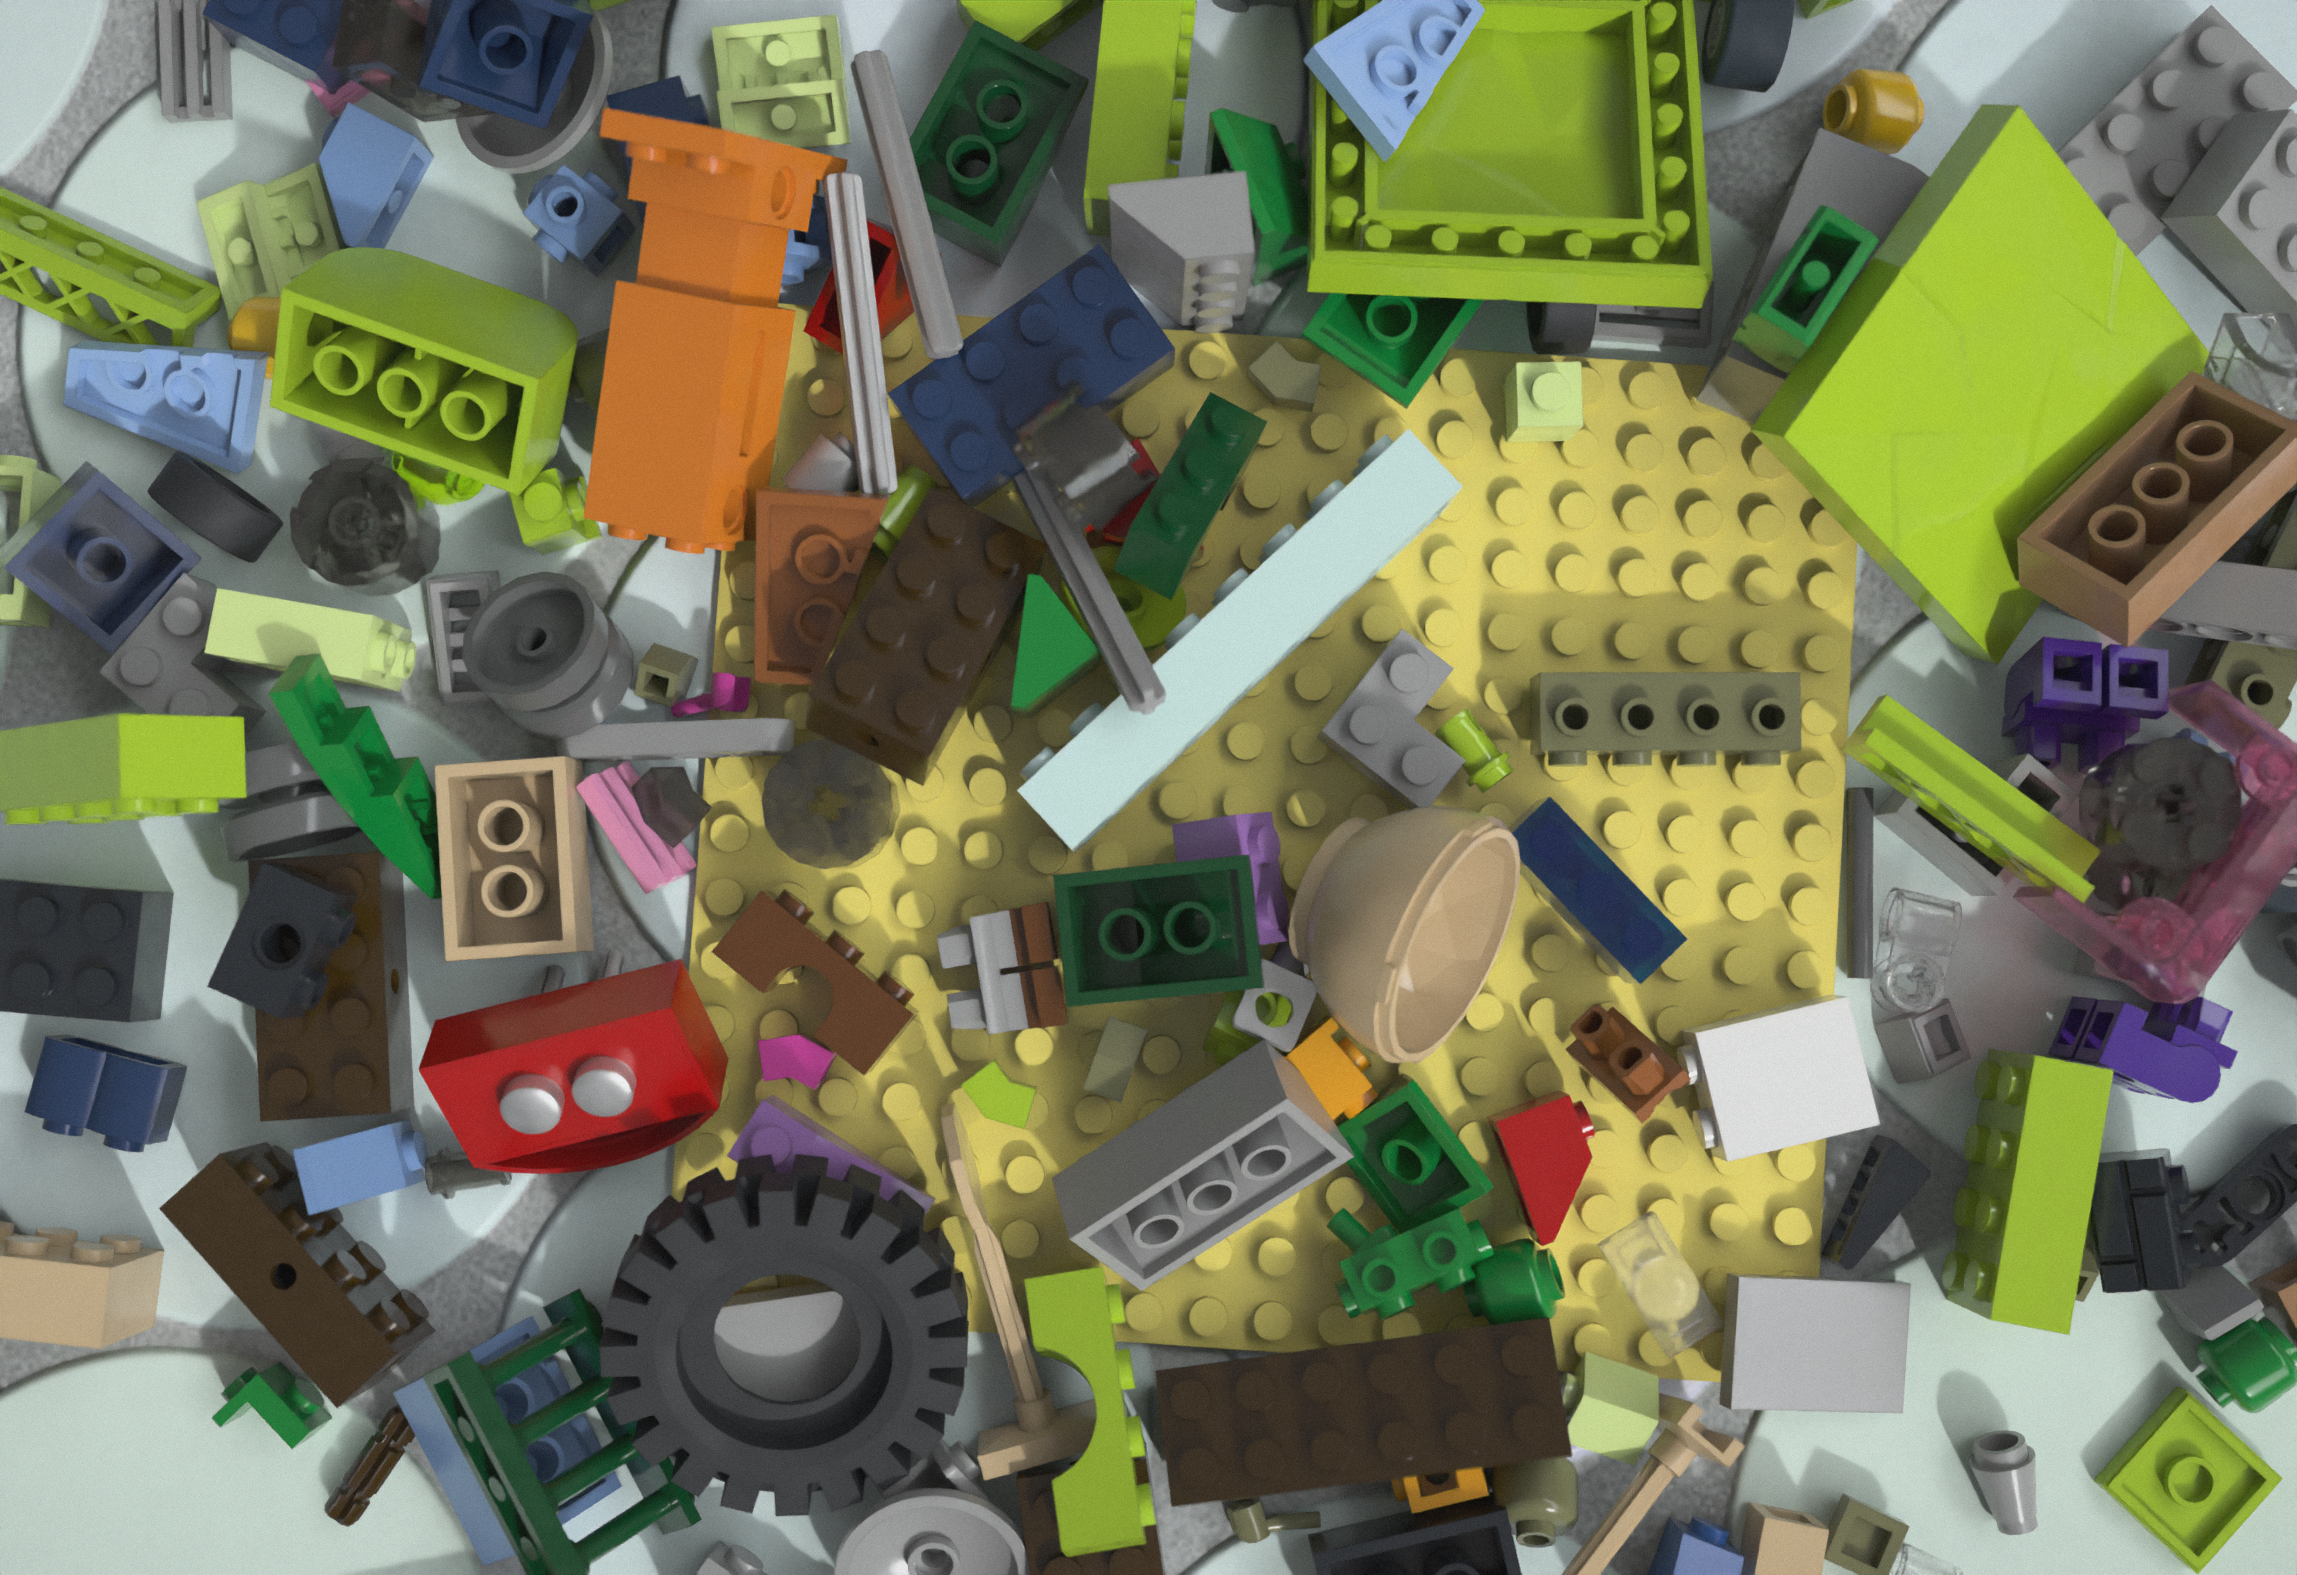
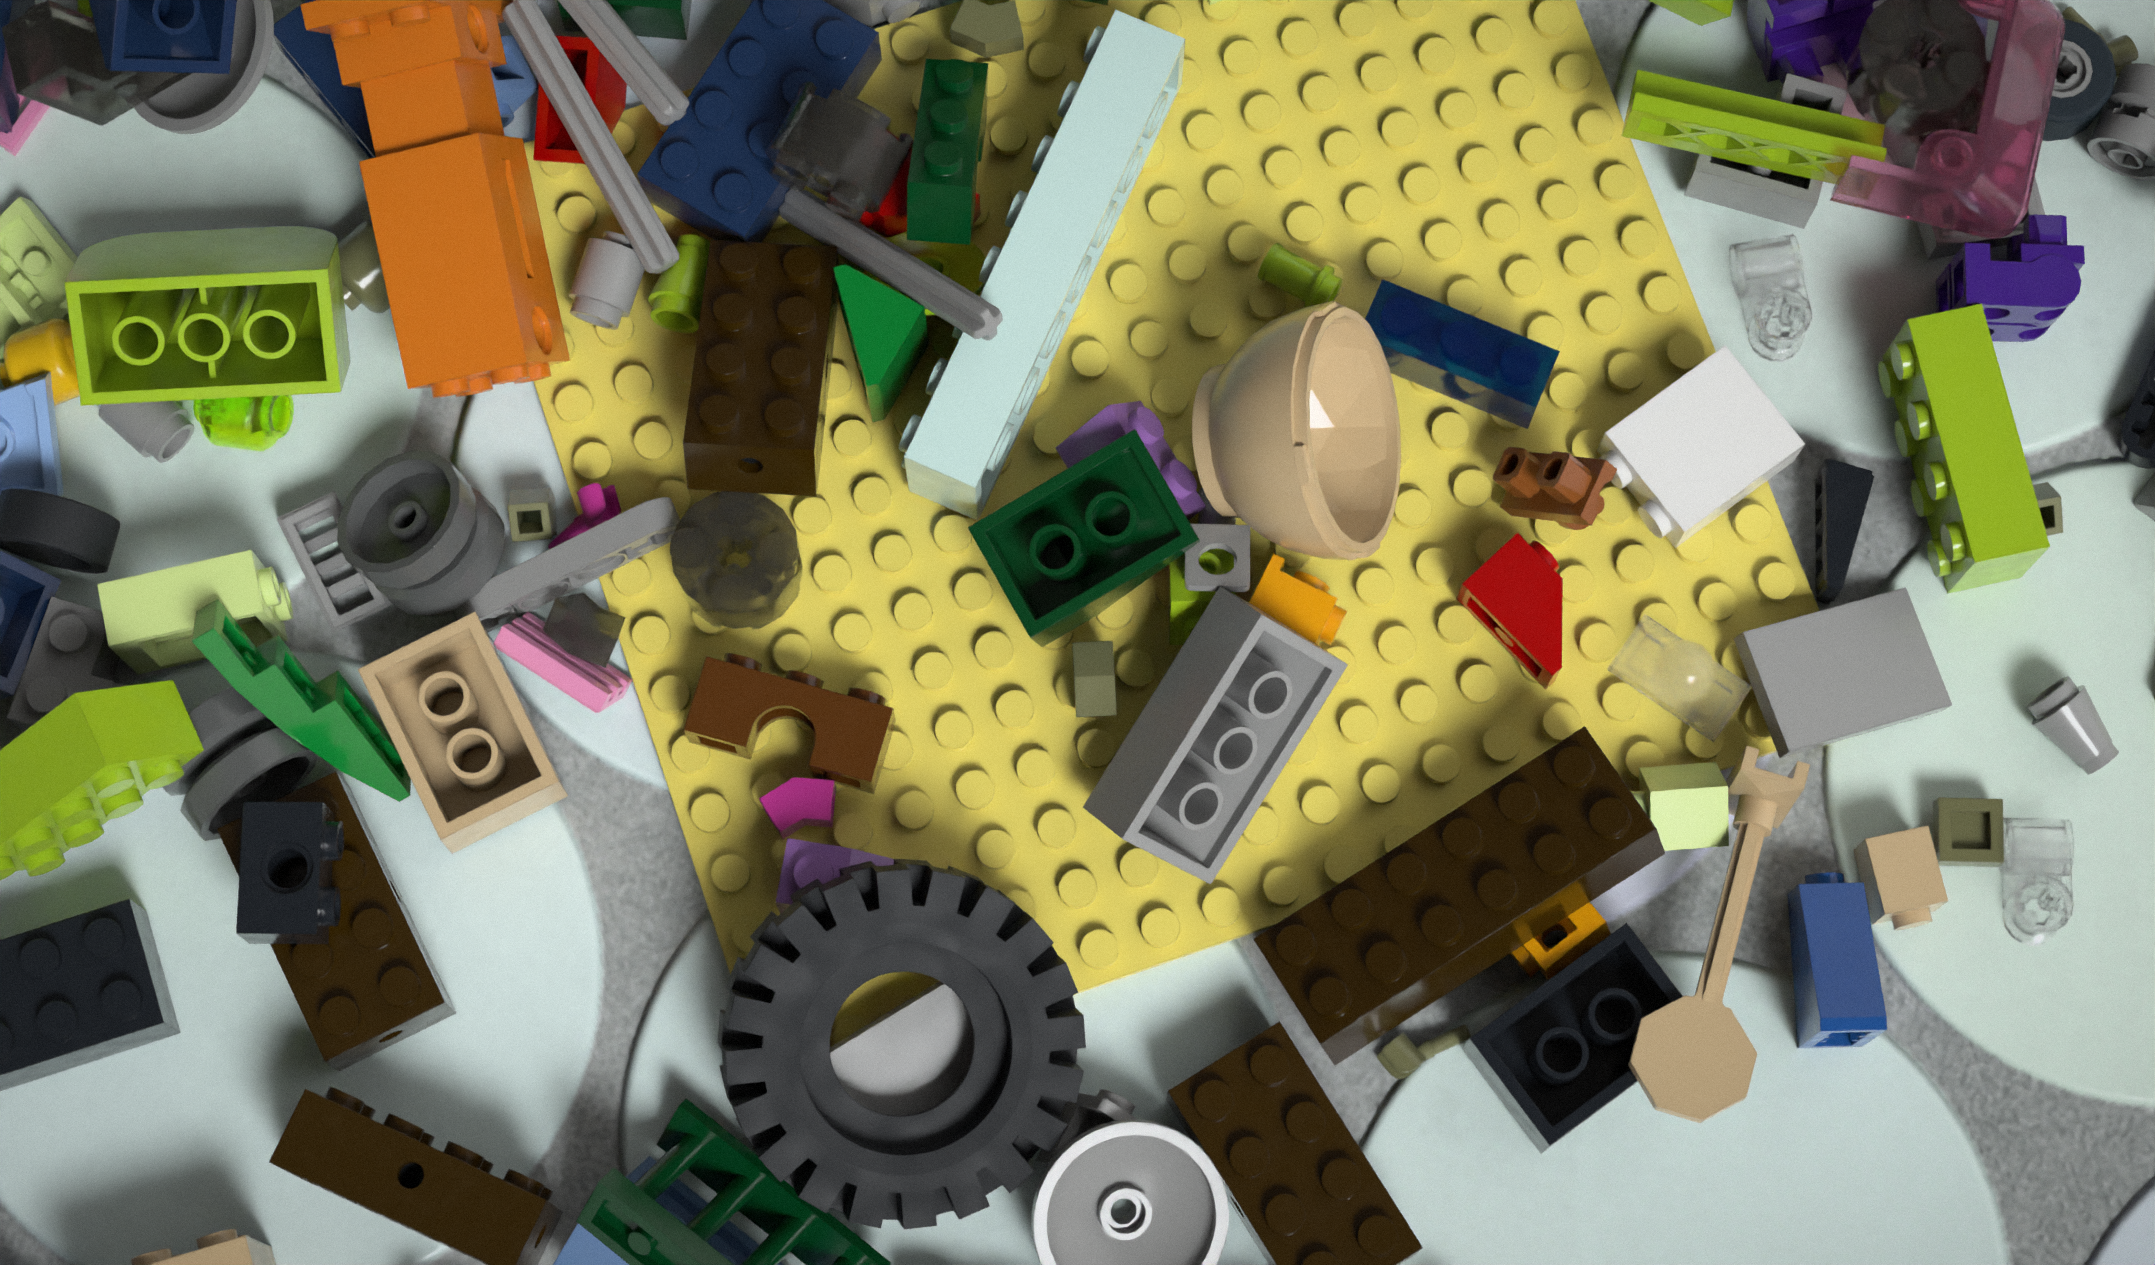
camera: 20 degrees left, 10 degrees down
dark blue brick [24,1035,188,1152] -> none
clear smoke brick [290,458,441,596] -> none
medium blue slope [293,1119,428,1215] -> none
medium blue slope [318,102,434,249] -> none
red piece [418,950,729,1174] -> none
clear smoke pin [425,1147,512,1200] -> none
lime brick [509,468,603,555] -> none
medium blue brick [523,164,636,277] -> none
dark orange wing [754,486,891,686] -> none
light grey hips [937,901,1069,1035] -> none
tan piece [940,1103,1096,1481] -> none
lime piece [961,1058,1037,1129] -> none
lime arch [1024,1266,1156,1557] -> none
light grey brick [1317,629,1466,809] -> none
green brick [1326,1208,1495,1321] -> none
green slope [1336,1073,1494,1234] -> none
green head [1463,1238,1565,1325] -> none
olive head [1493,1458,1579,1548] -> none
olive brick [1530,672,1801,767] -> none
dark grey bar [1847,787,1874,979] -> none
light grey slope [1875,998,1971,1084] -> none
black brick [2090,1148,2201,1293] -> none

